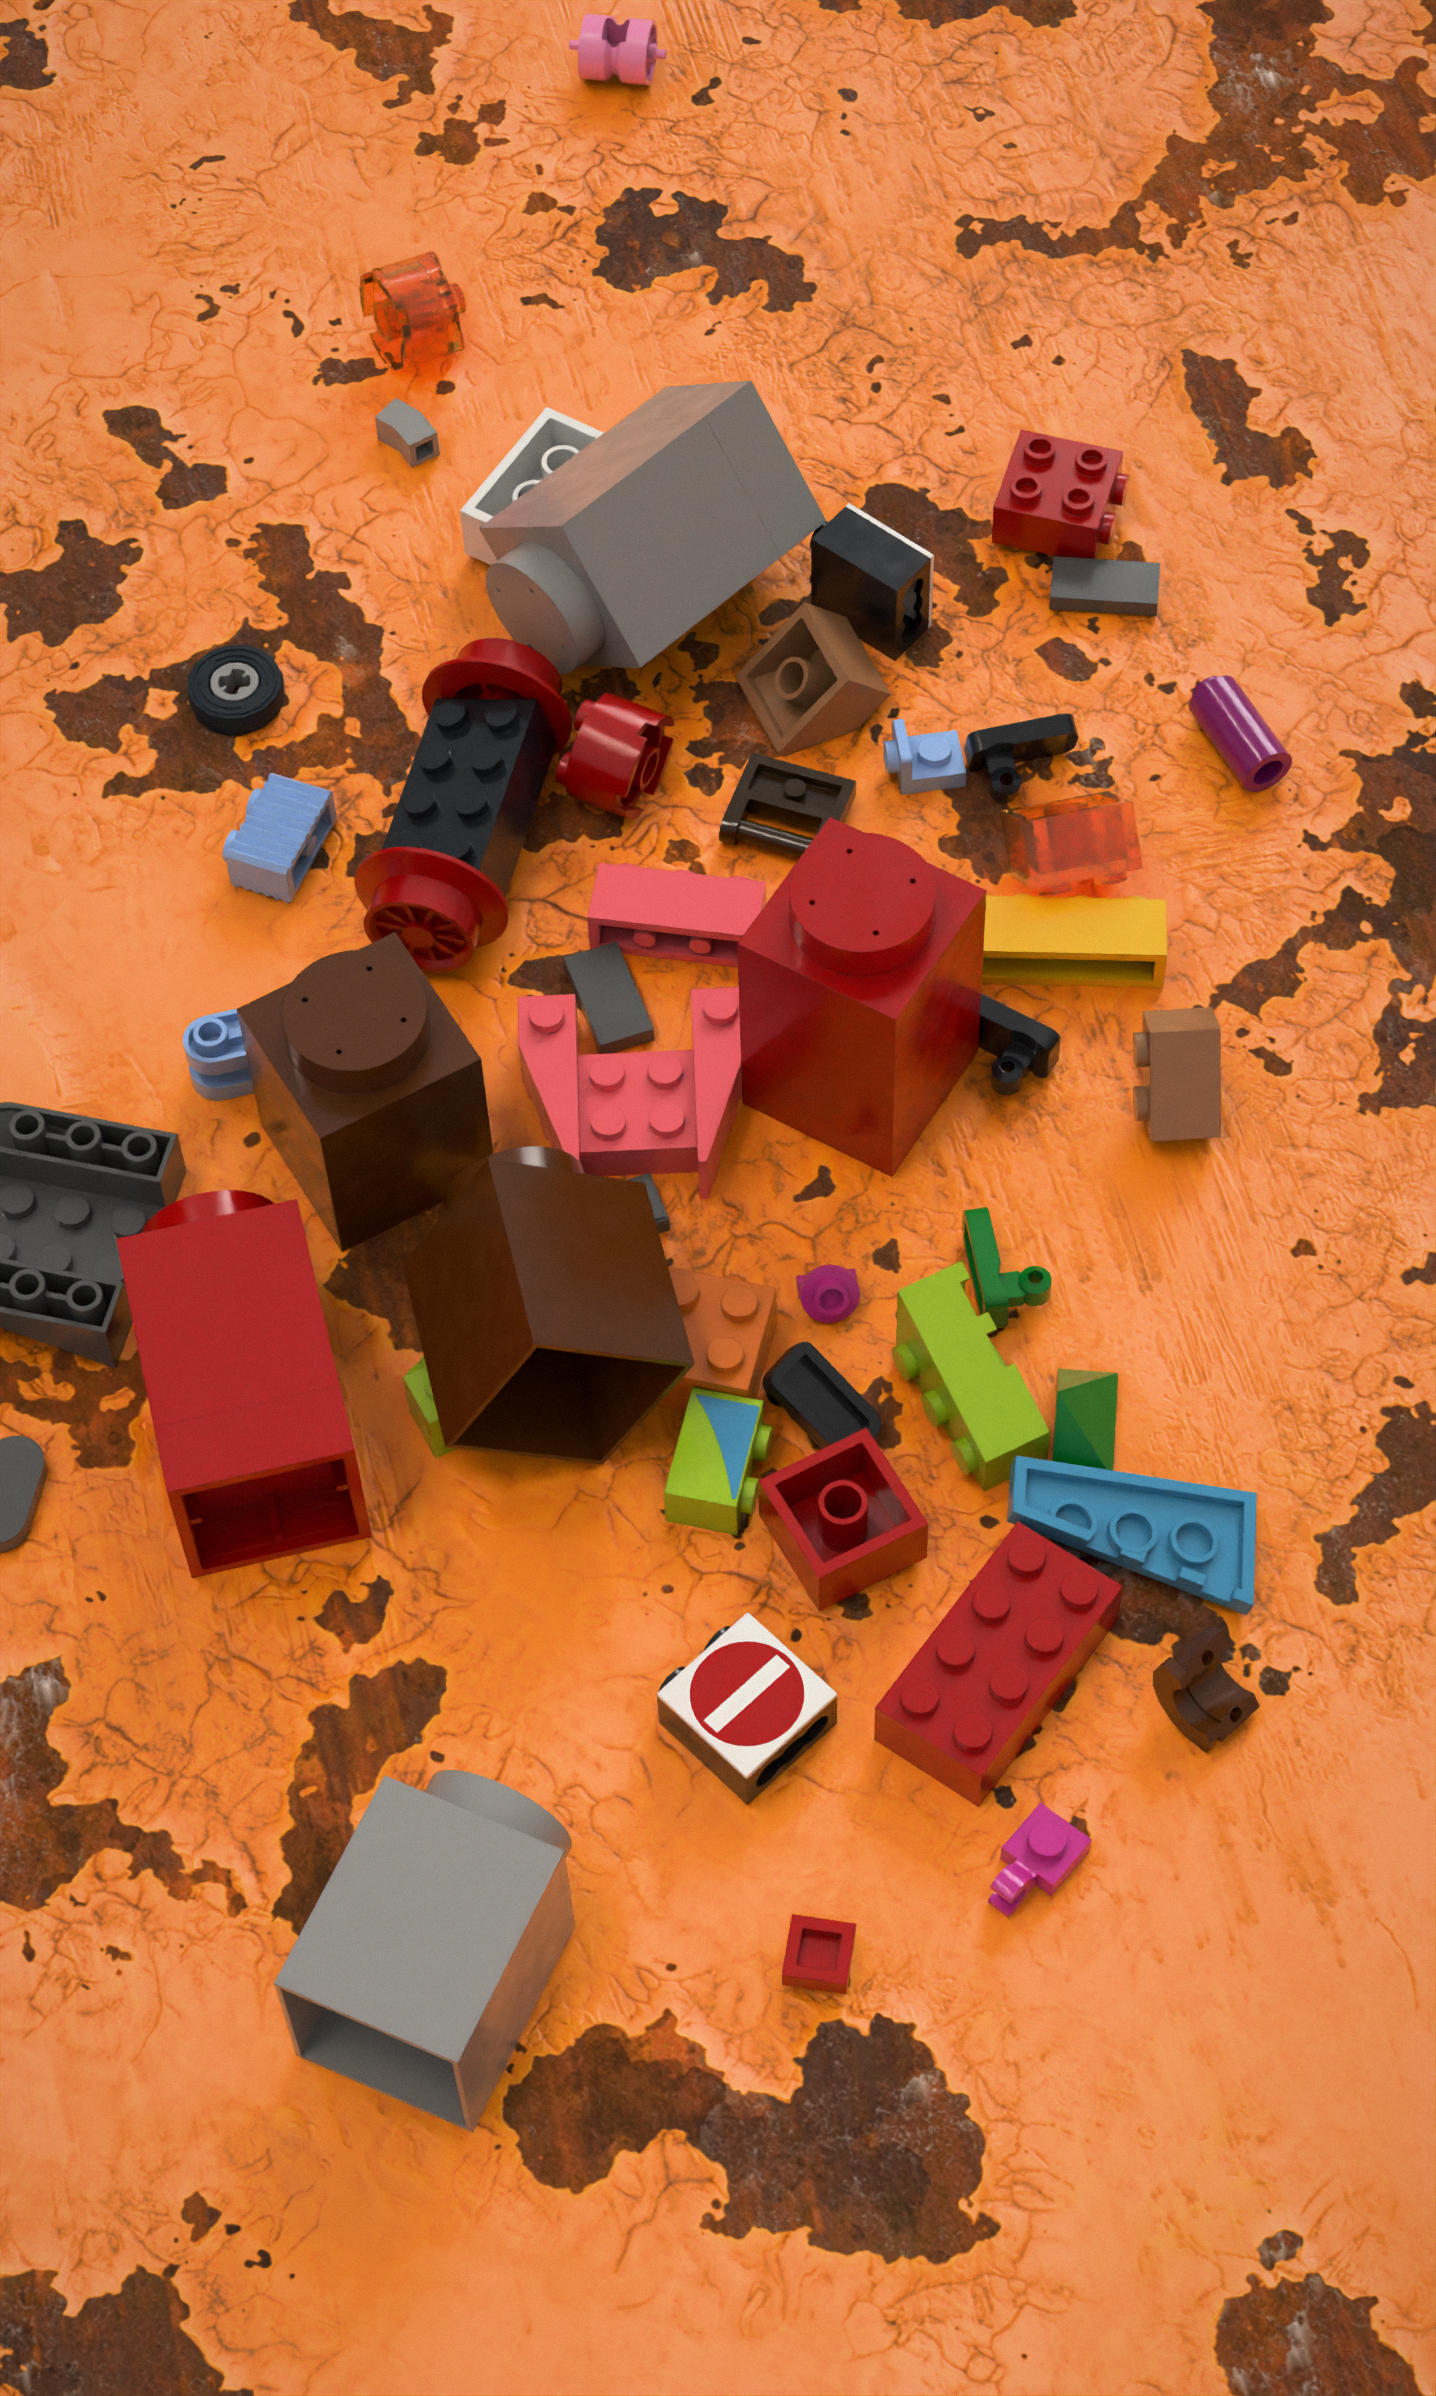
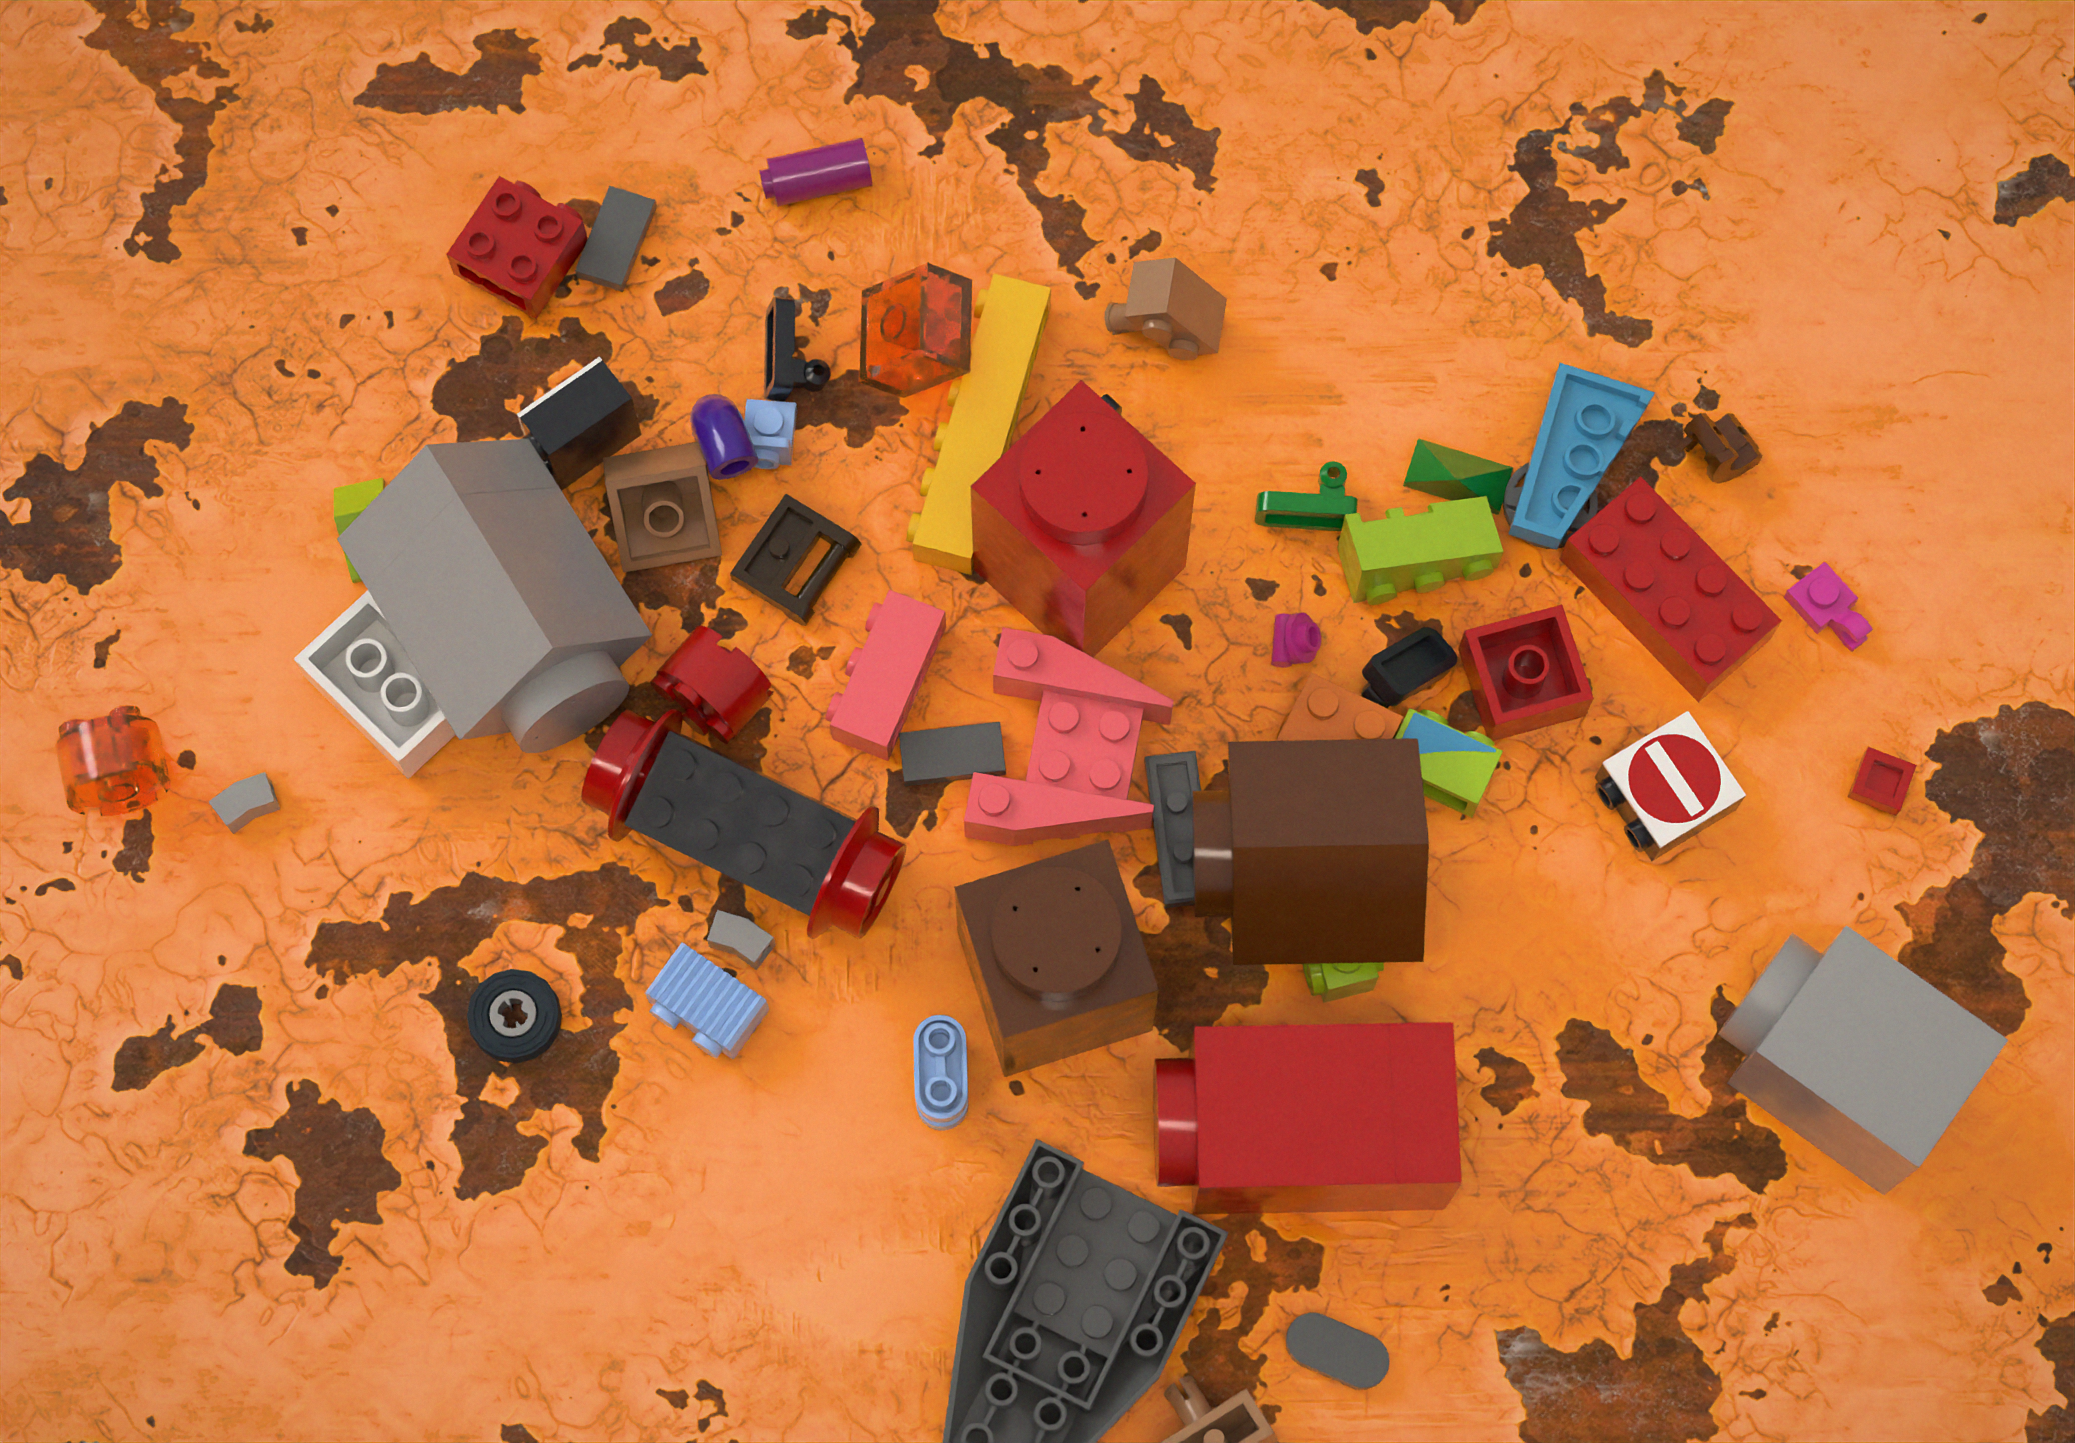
camera: 80 degrees left, 15 degrees up
none -> dark purple cylinder [690,394,759,480]
none -> light grey piece [707,910,776,970]

